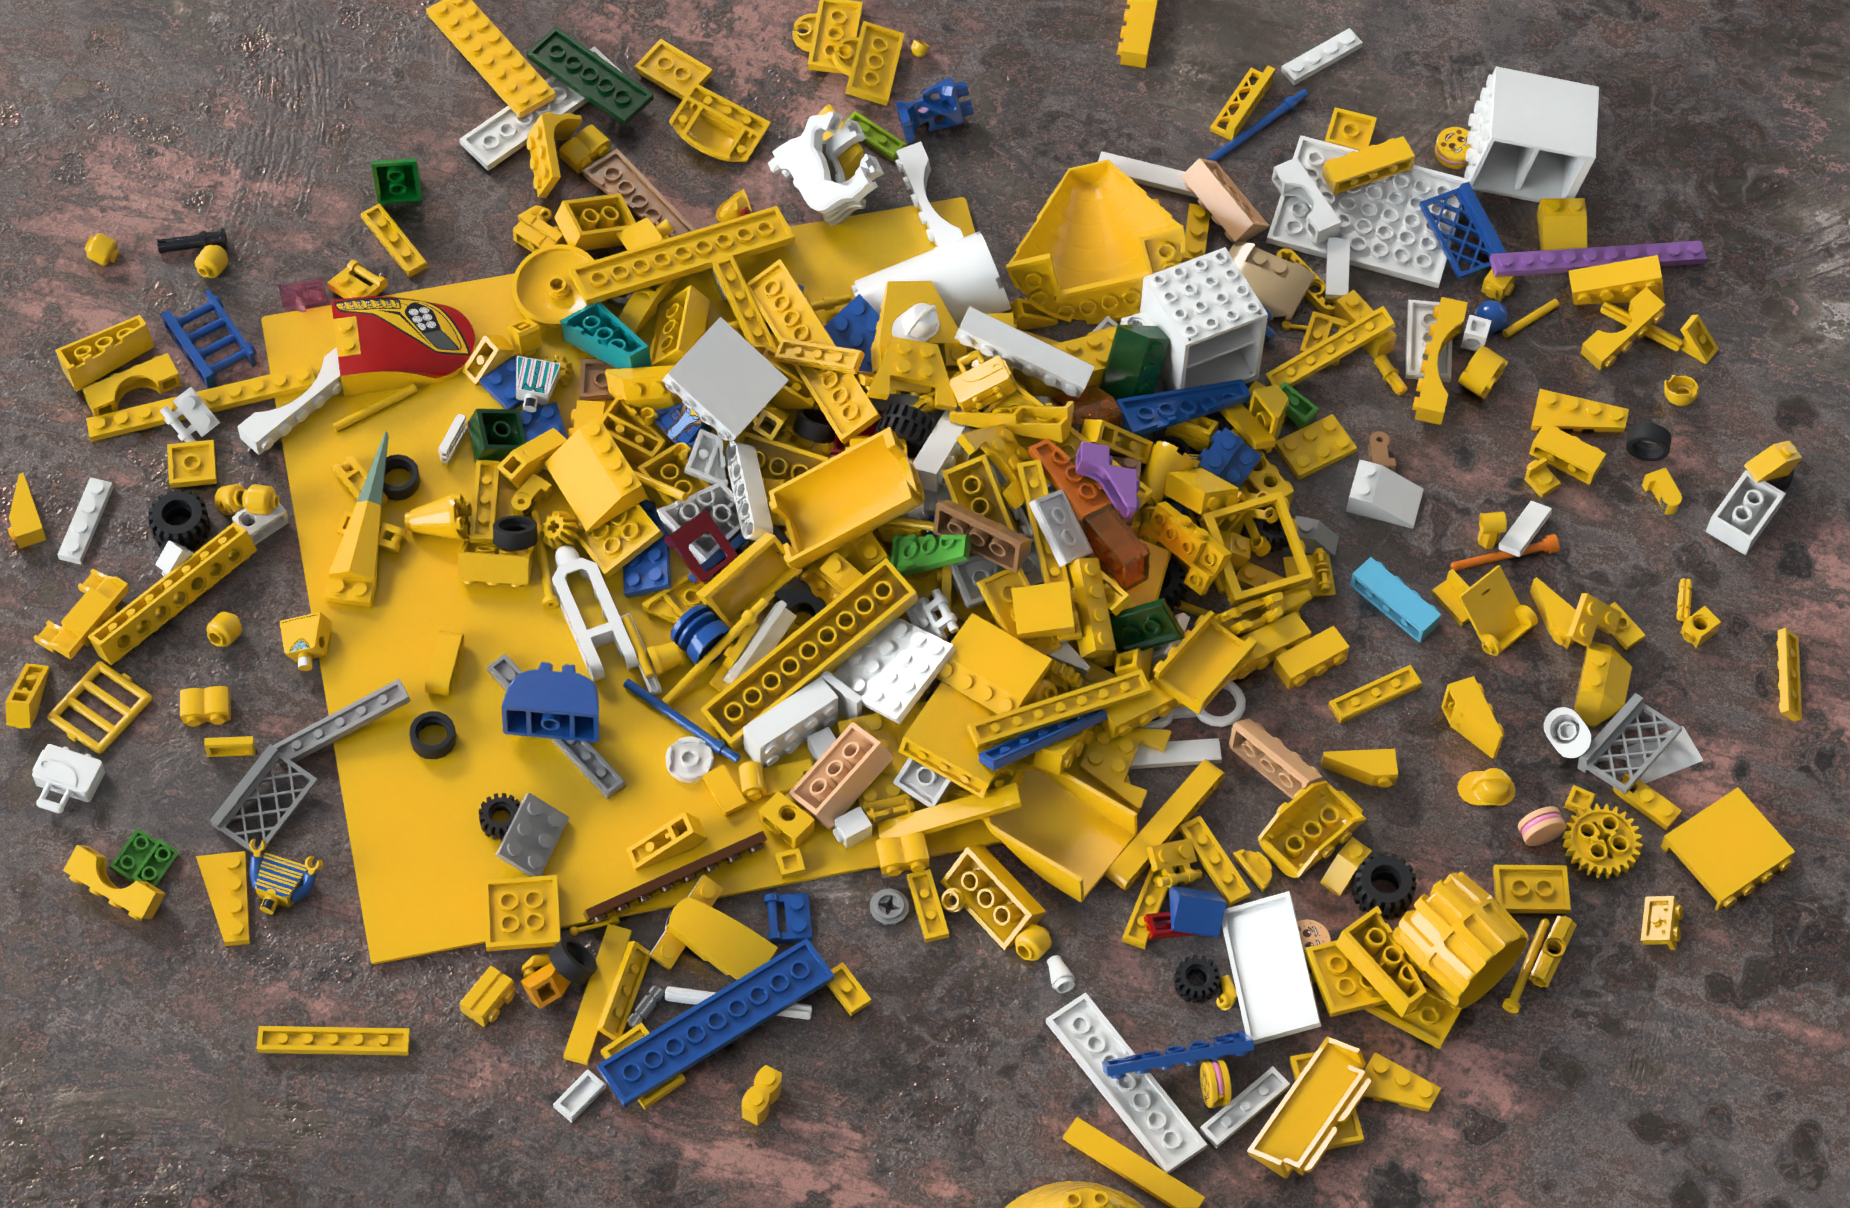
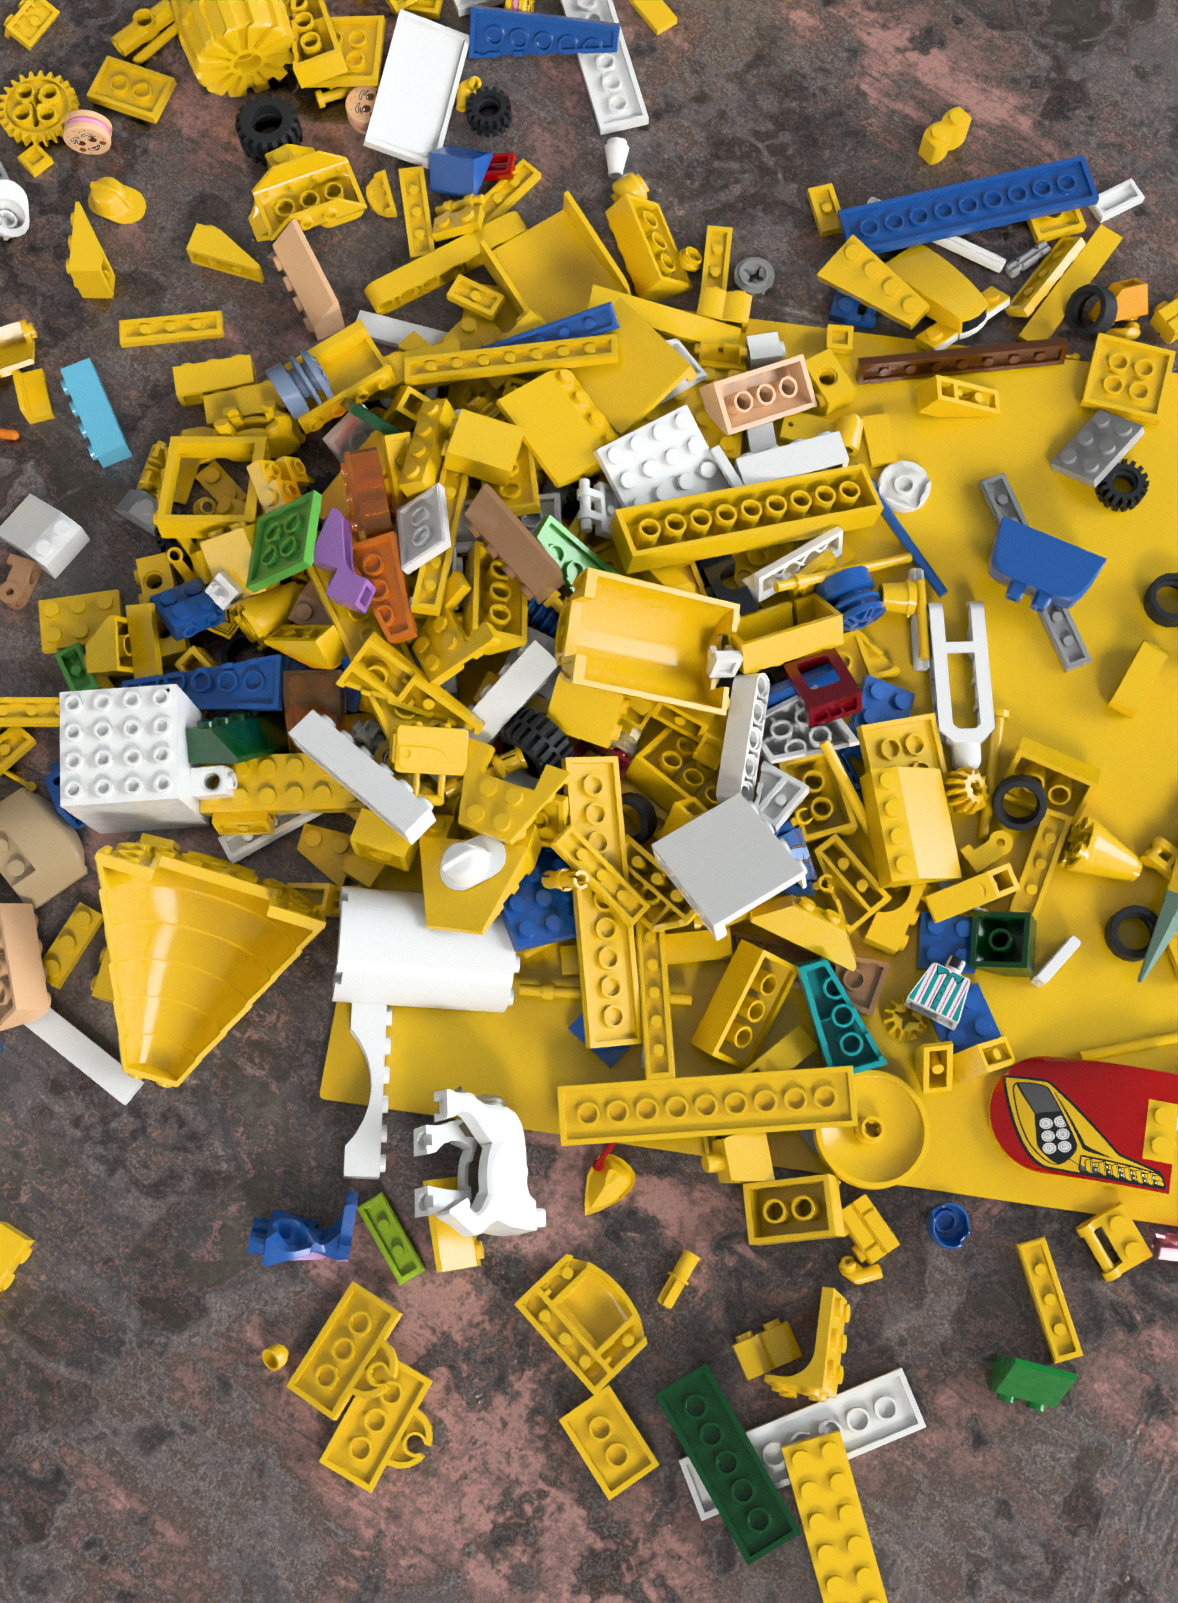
camera: 155 degrees left, 15 degrees up
medium nougat wing [582,149,695,238] -> none
none -> white tile [205,570,244,610]
none -> bright green plate [246,490,322,593]
none -> sand blue wheel [264,347,334,420]
none -> yellow plate [446,274,505,322]
none -> yellow pin [541,868,590,891]
none -> yellow axle [657,1249,701,1309]
none -> white tile [706,645,743,678]
none -> yellow wedge [817,235,930,330]
none -> blue hair [926,1201,970,1249]

